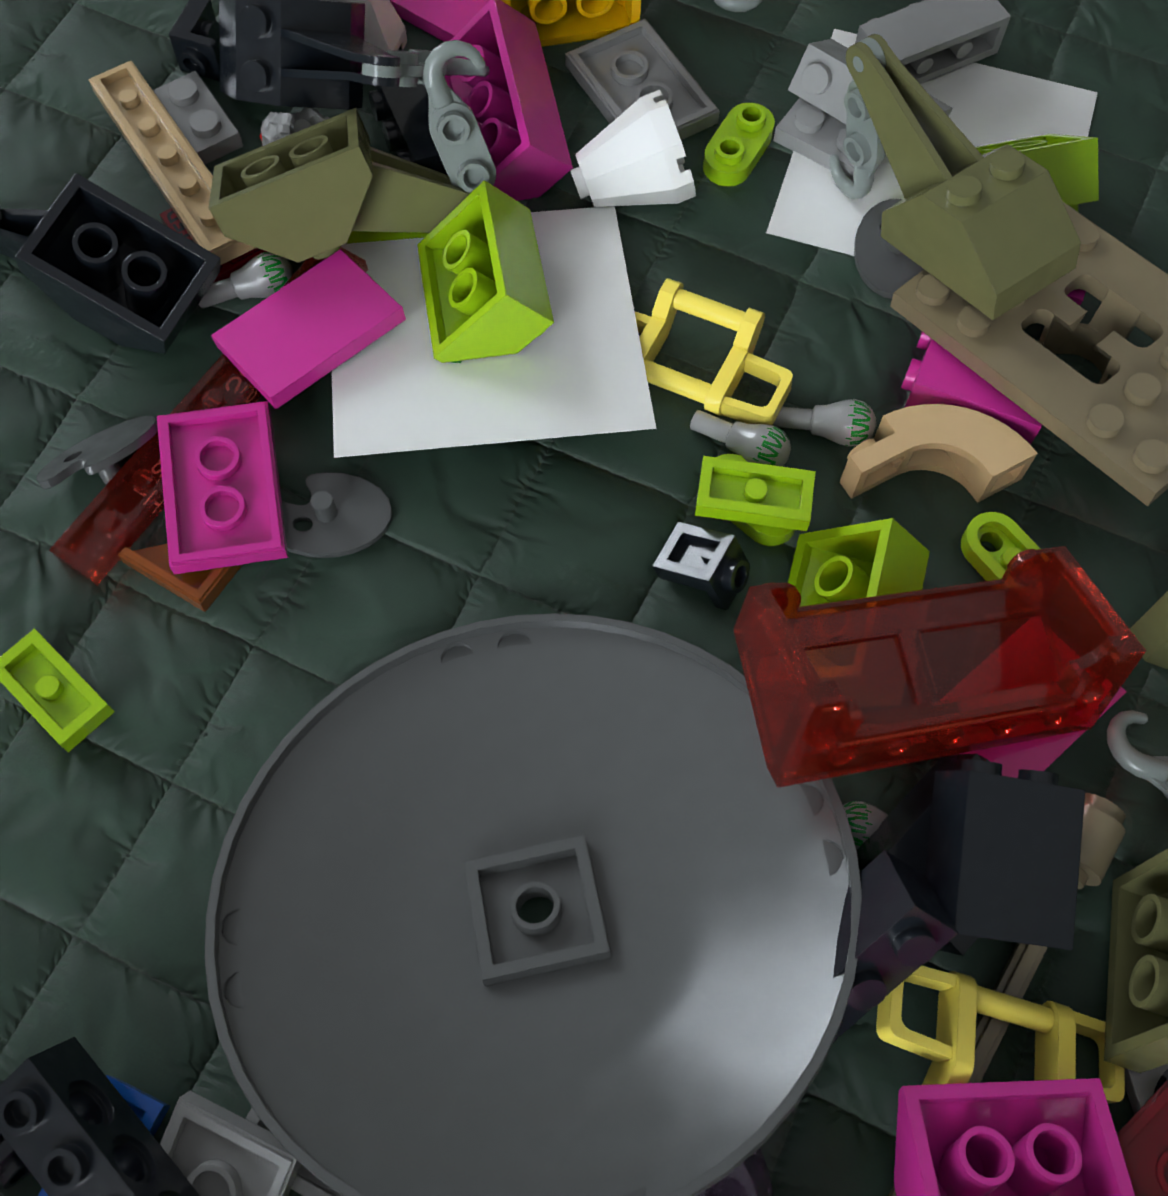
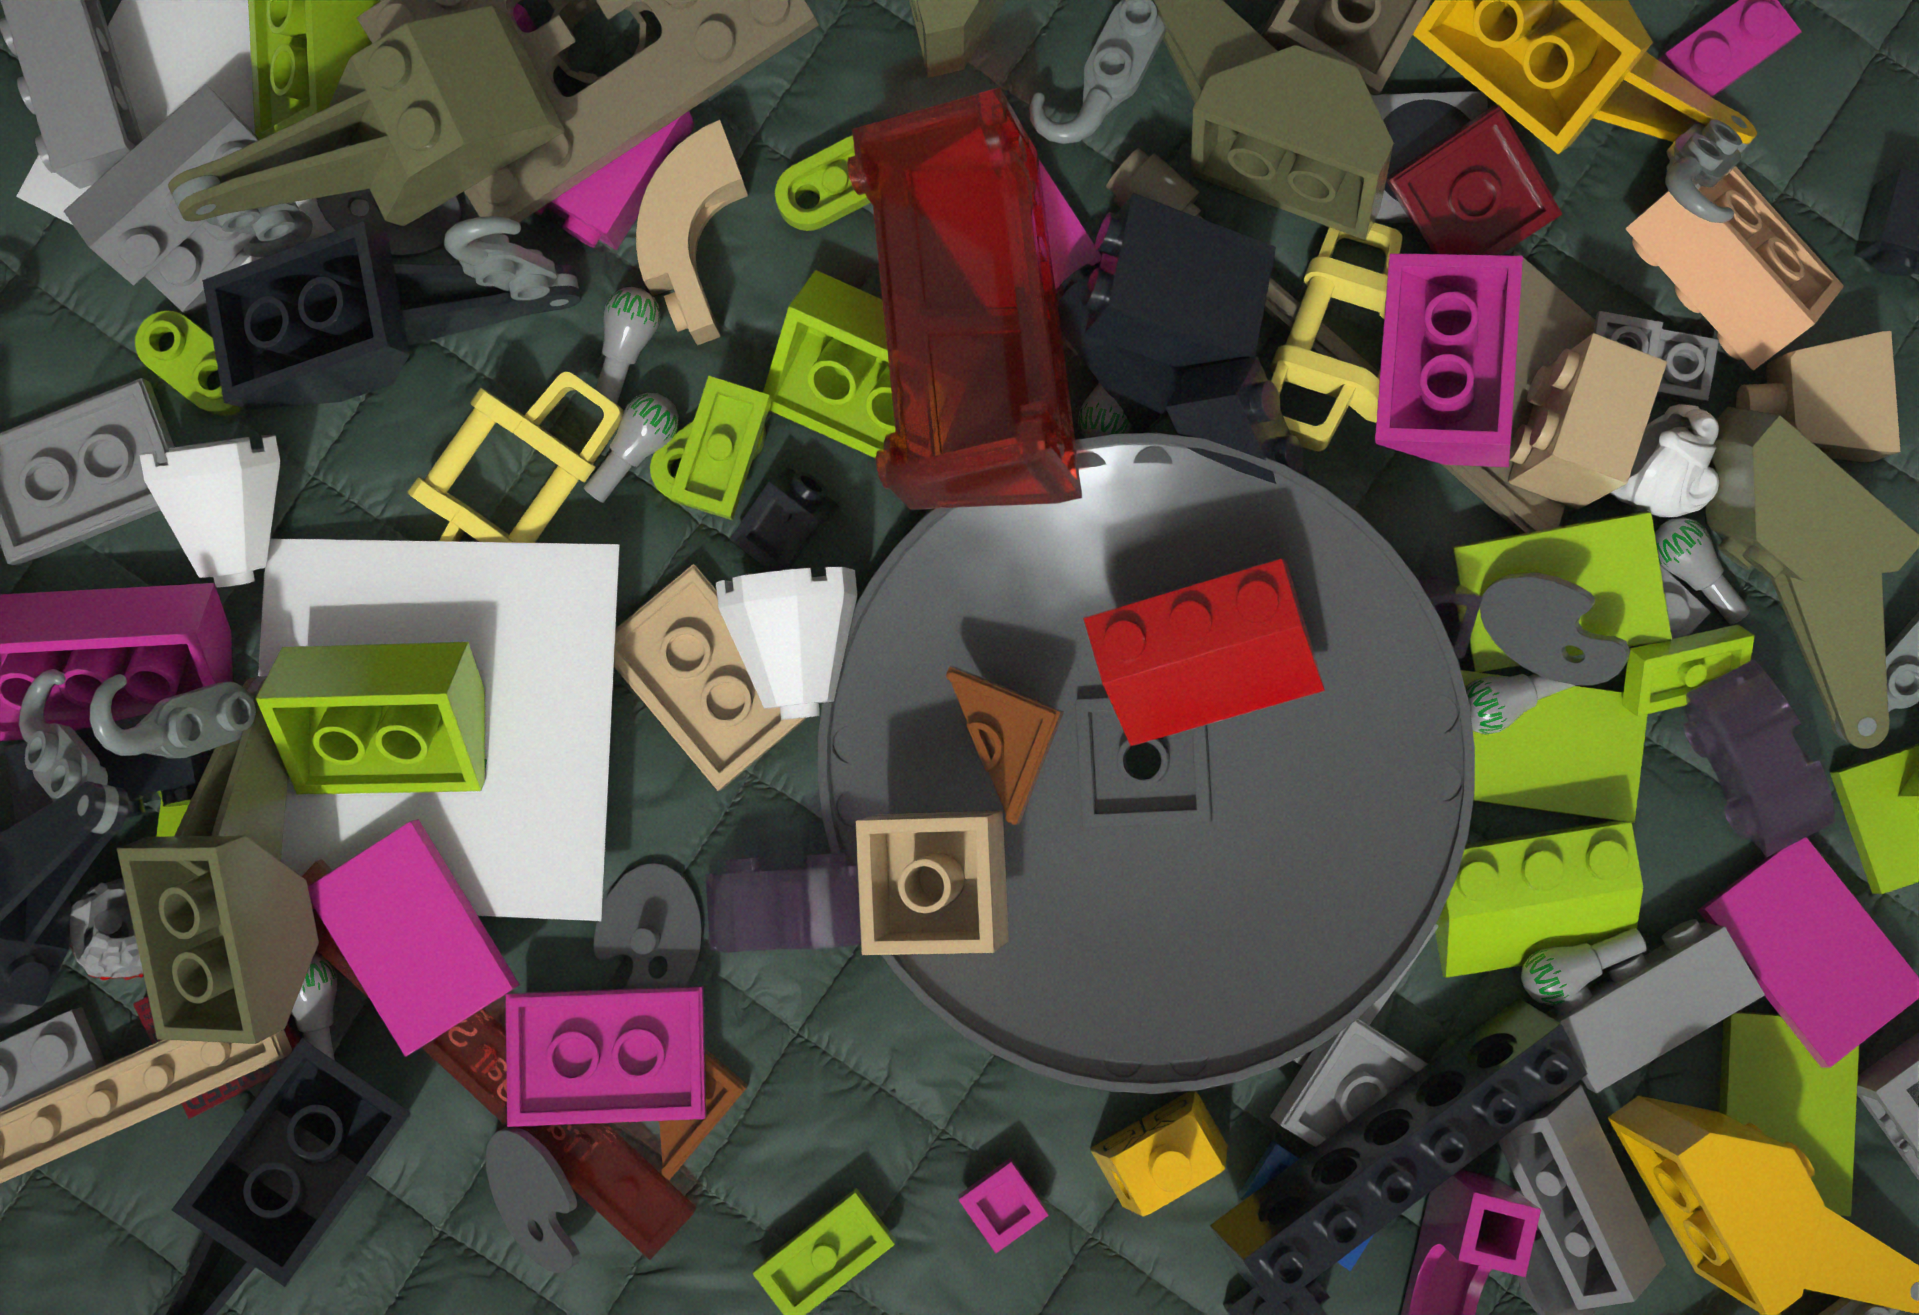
camera: 80 degrees left, 20 degrees up
none -> black slope [202,216,581,409]
none -> tan tile [614,564,808,791]
none -> clear purple brick [705,852,861,953]
none -> white cone [716,567,857,720]
none -> tan brick [856,810,1009,955]
none -> dark orange tile [946,666,1064,825]
none -> dark pink plate [958,1157,1049,1253]
none -> red slope [1083,559,1325,746]
none -> yellow torso [1090,1091,1228,1217]

